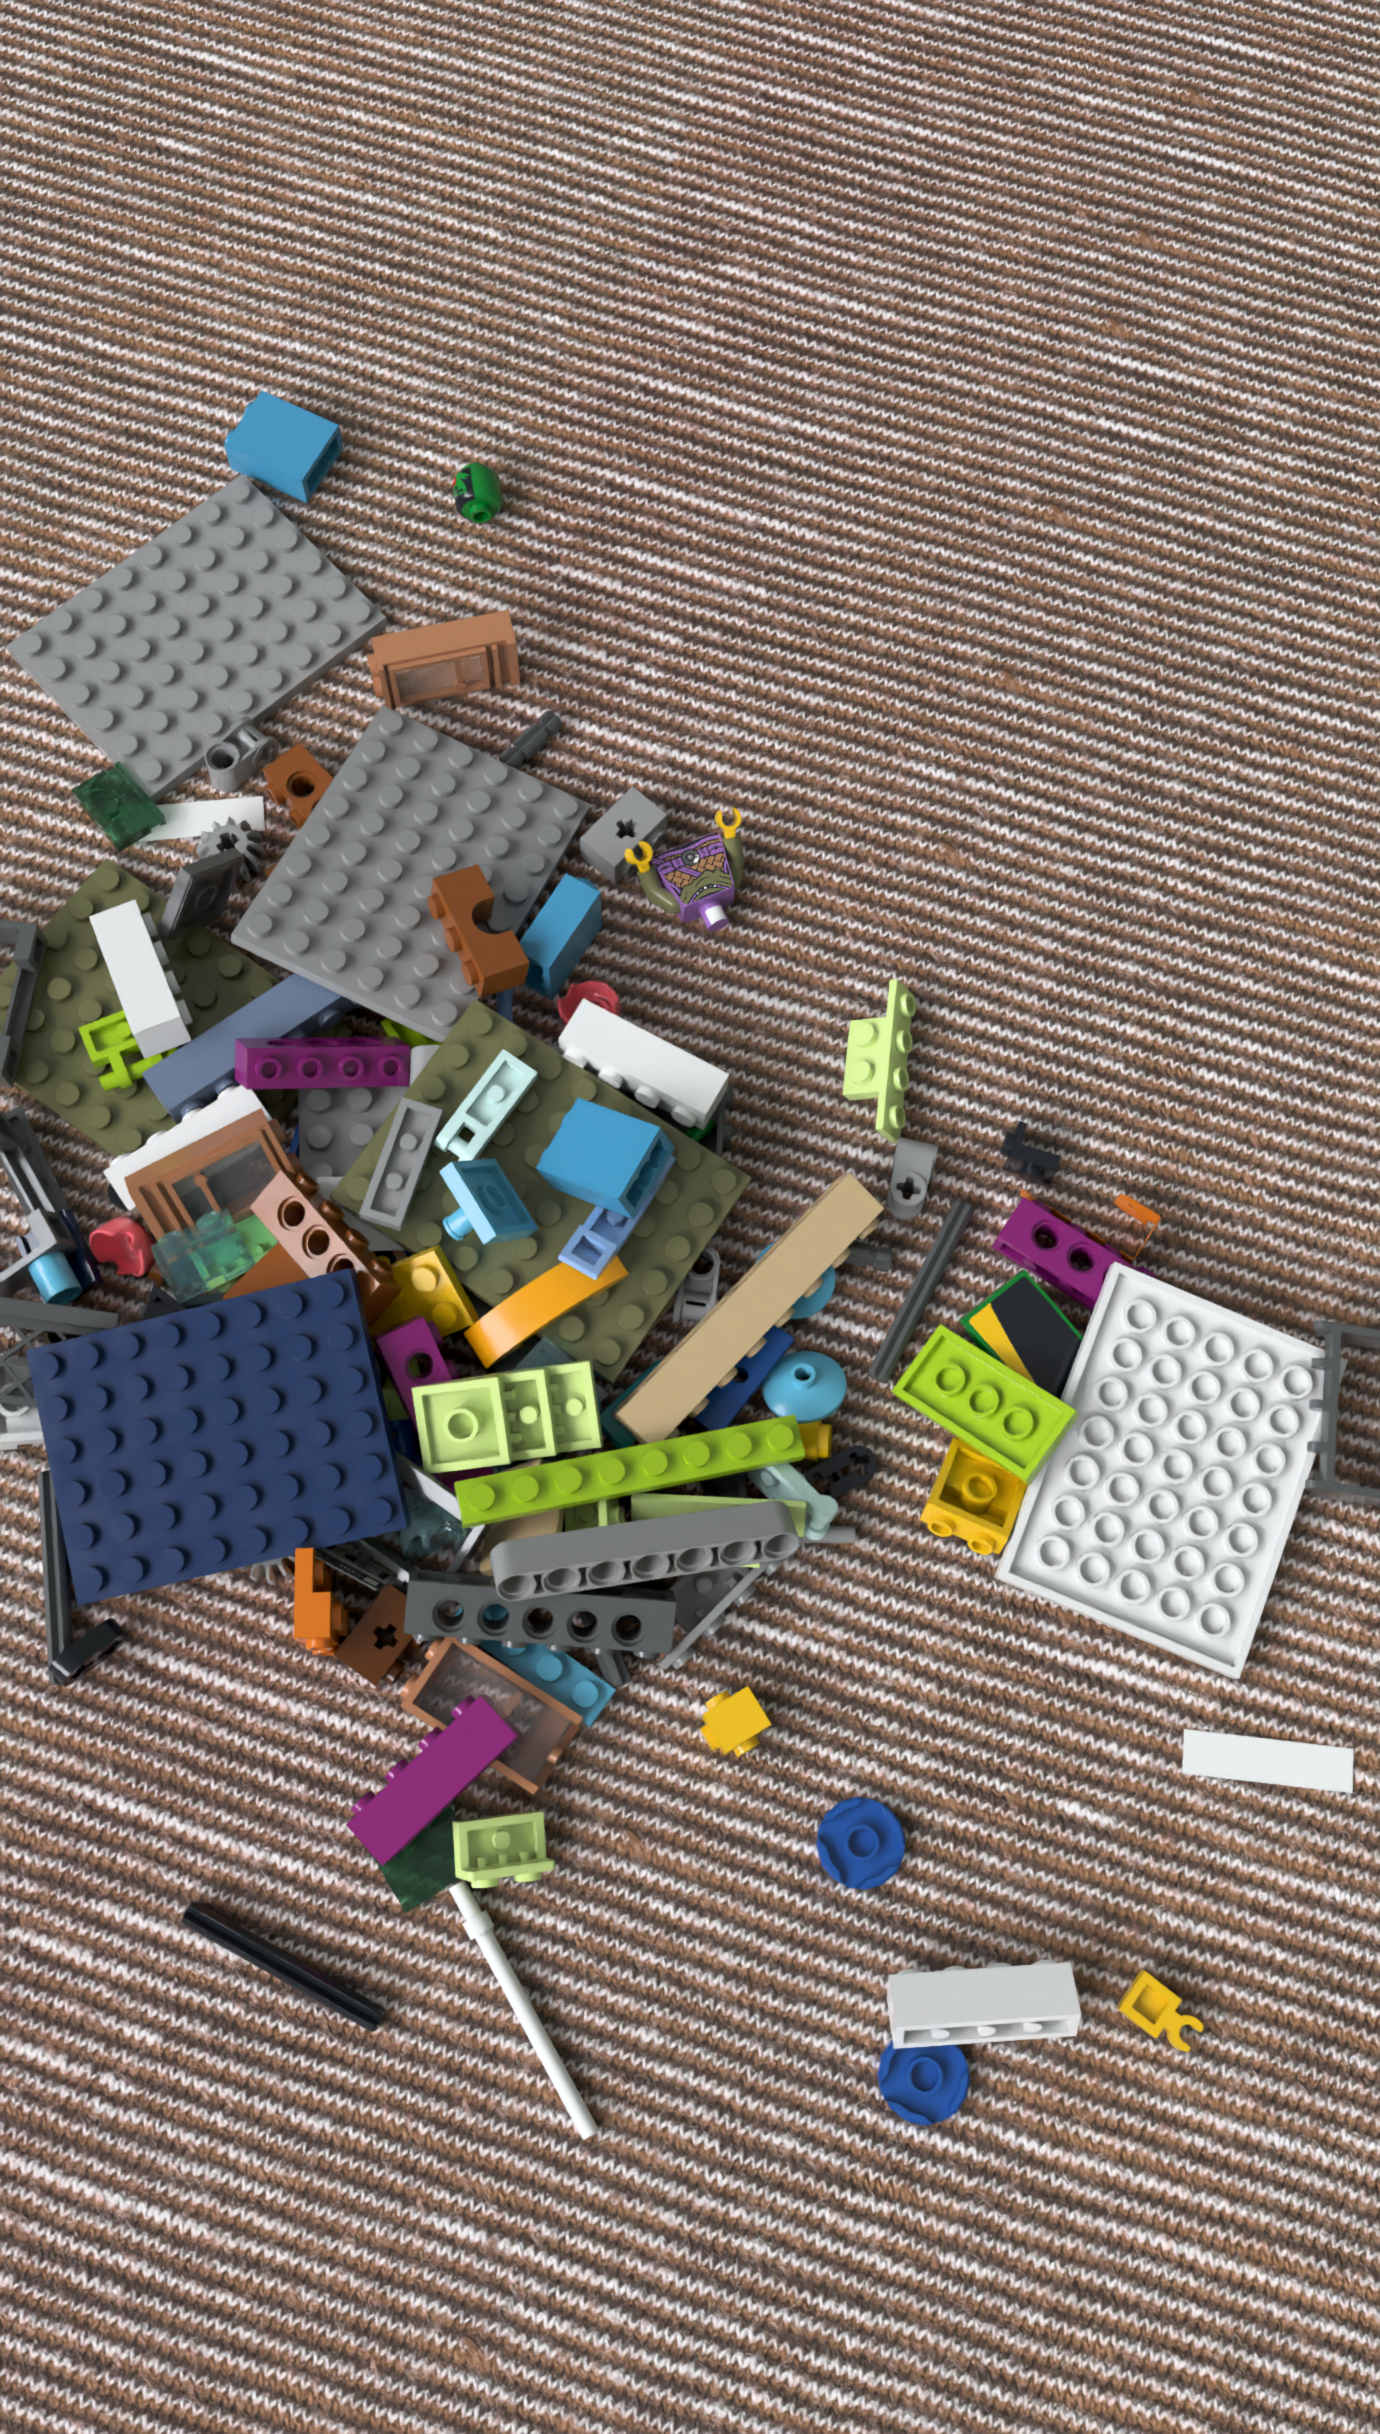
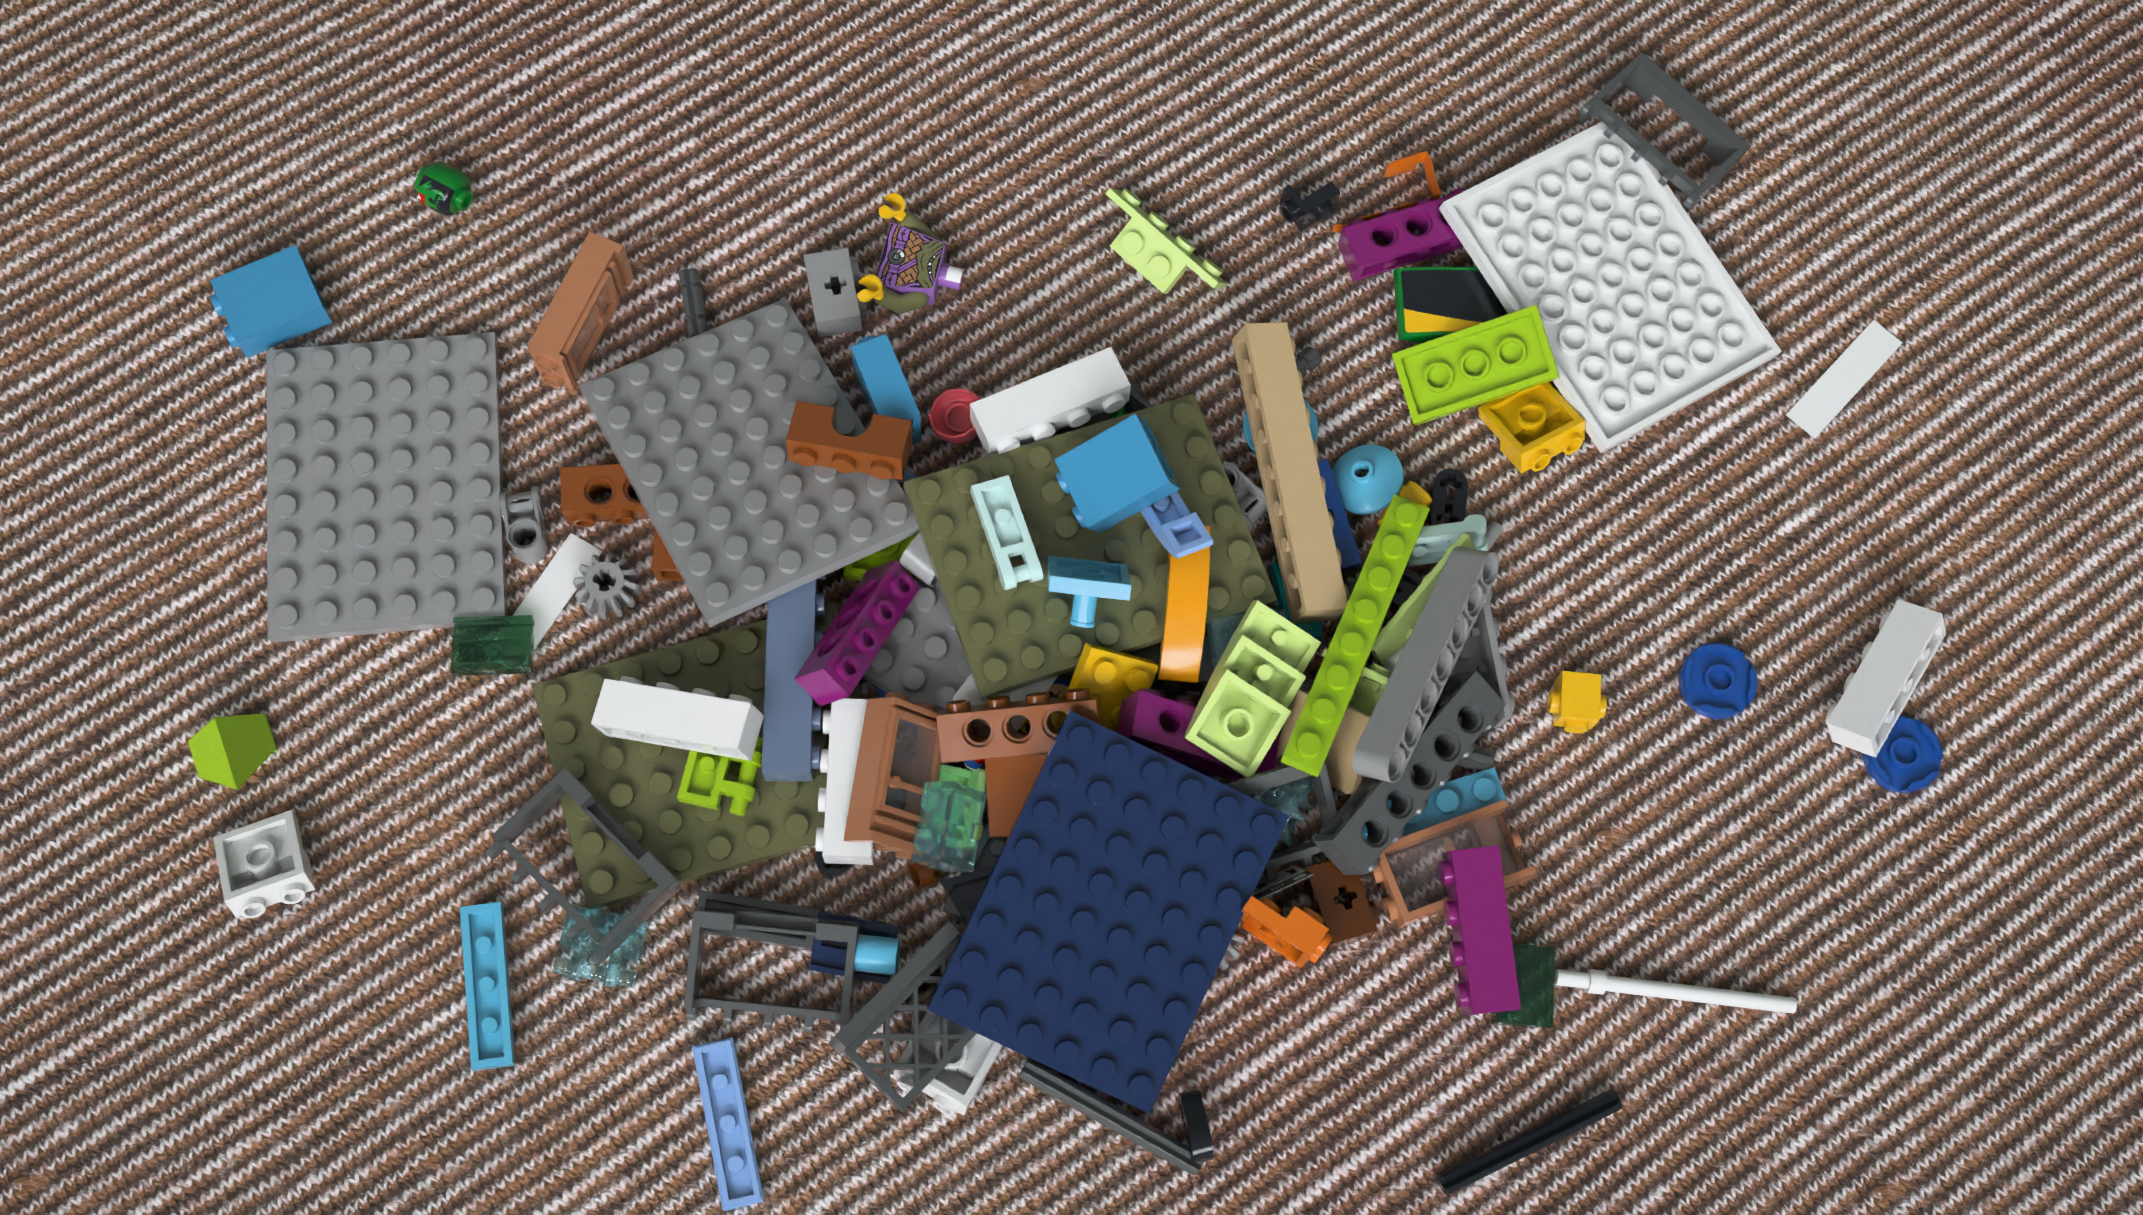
camera: 55 degrees left, 0 degrees up
coral hair [89,1217,156,1277] -> none
flat silver tile [158,848,244,939] -> none
light grey plate [359,1097,443,1231] -> none
yellowish green bracket [452,1810,555,1888] -> none
dark grey axle [868,1200,974,1384] -> none
light grey piece [887,1137,939,1220] -> none
yellow plate [1116,1970,1204,2052] -> none

